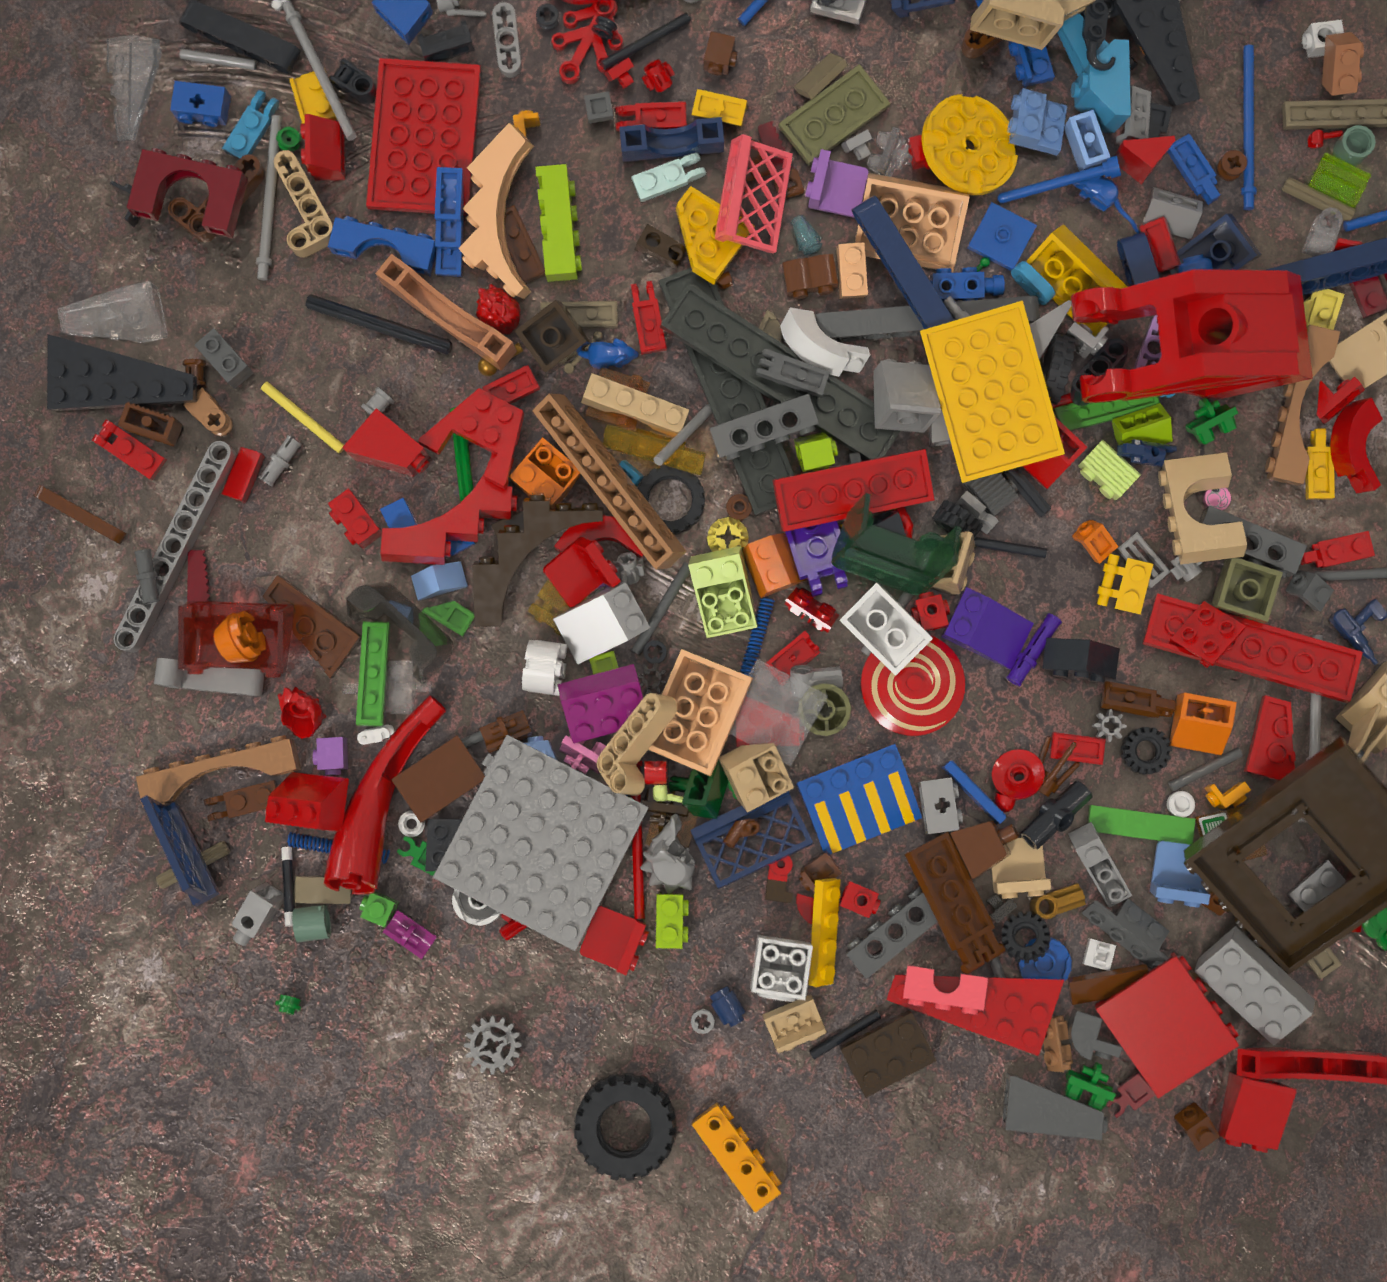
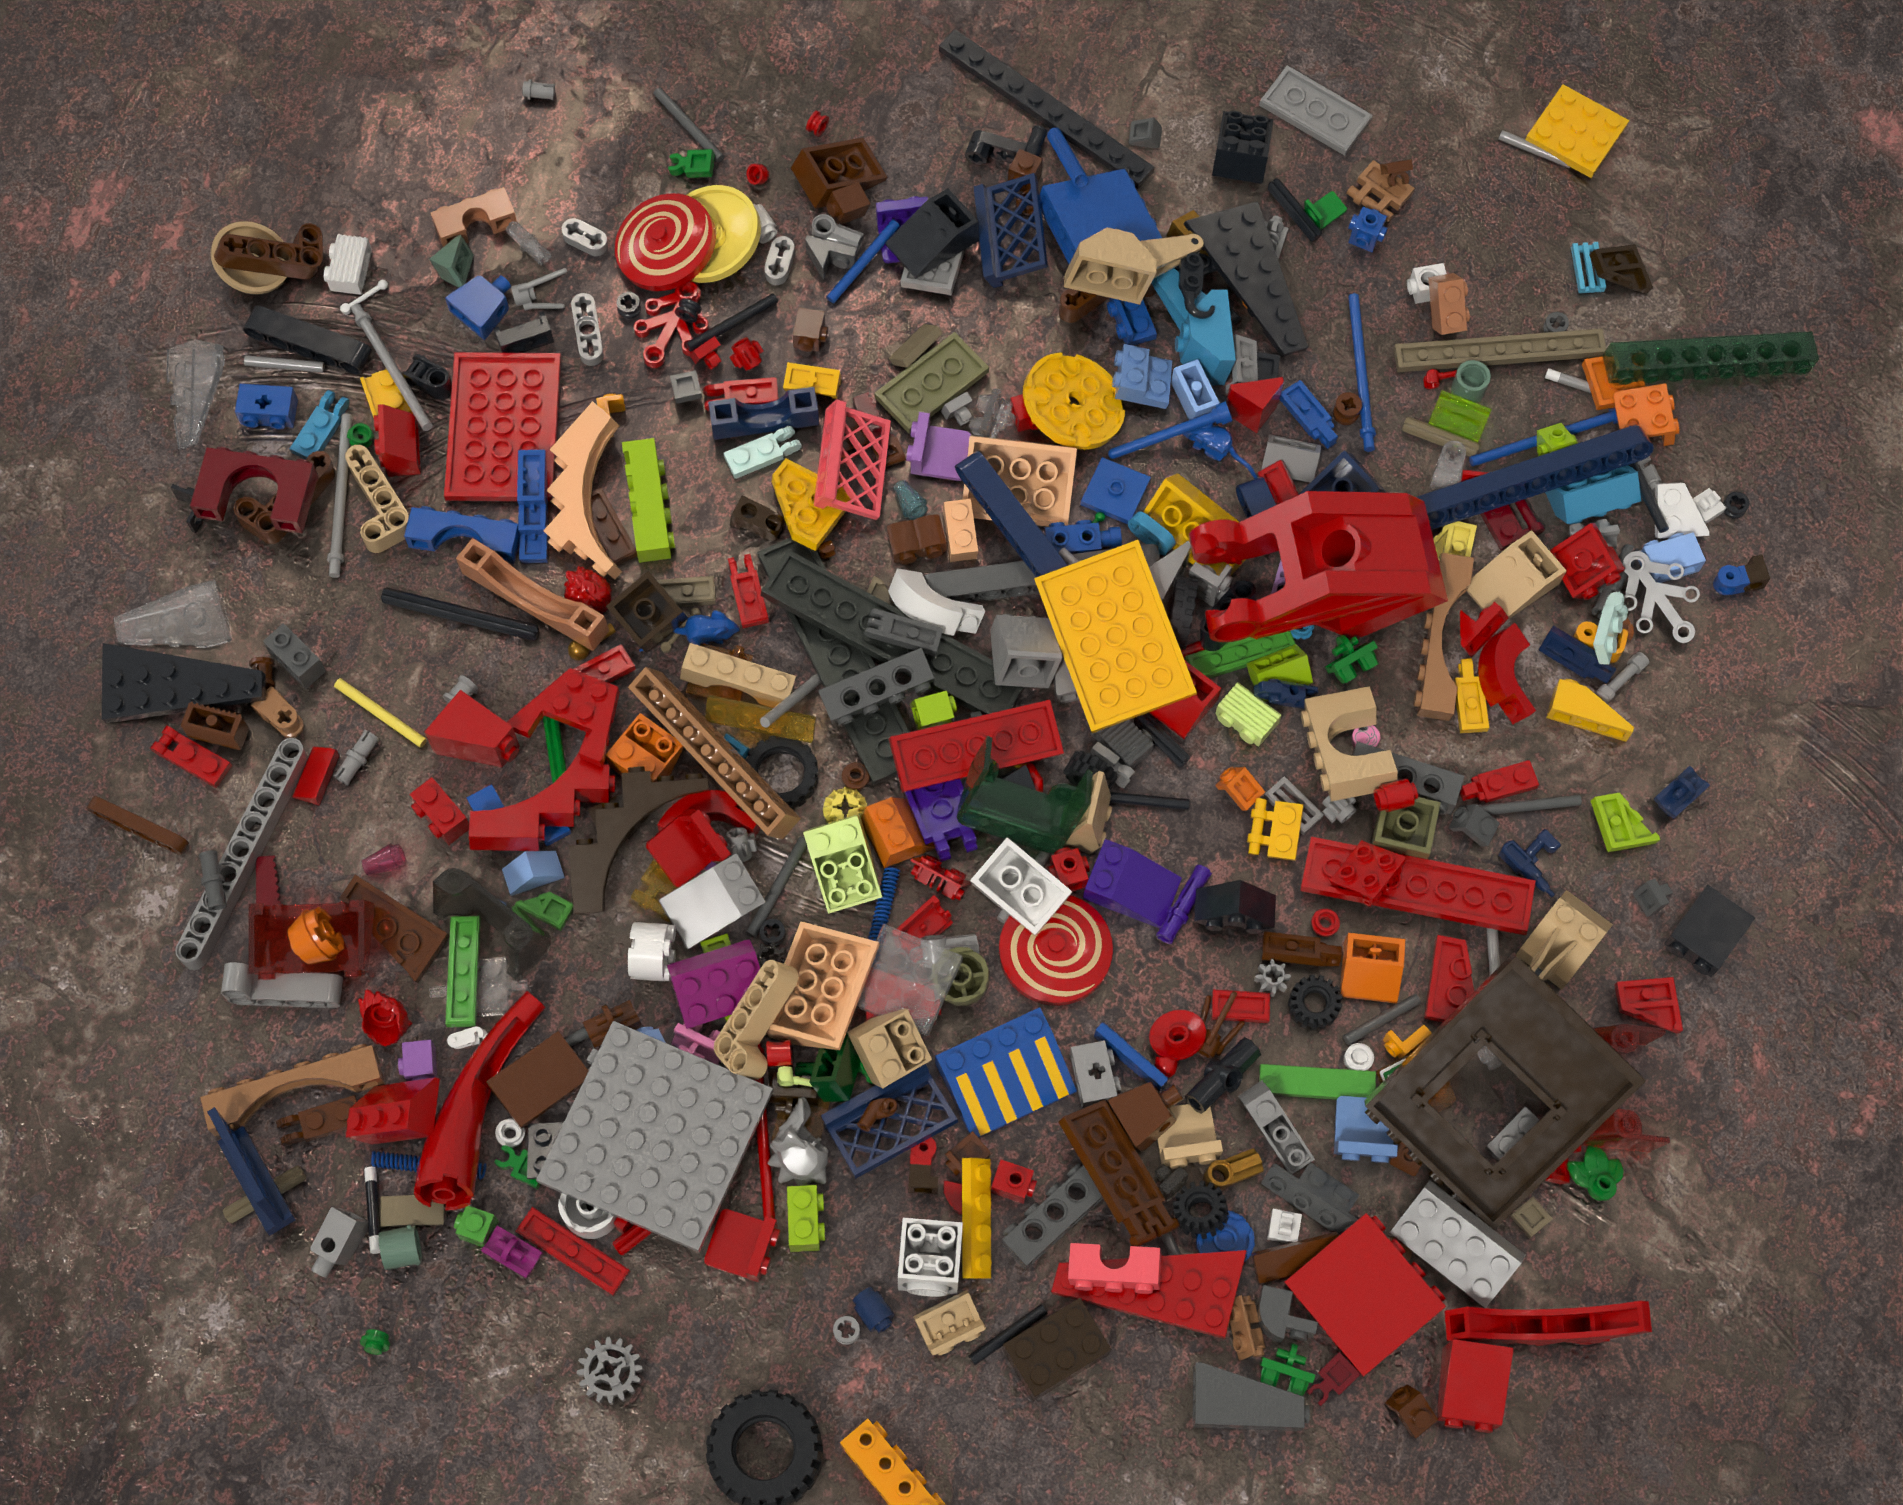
camera: 10 degrees left, 15 degrees down
none -> clear pink cone [361,843,406,876]
none -> red tile [515,1207,631,1297]
none -> red plate [1311,908,1340,937]
none -> red brick [1373,778,1418,812]

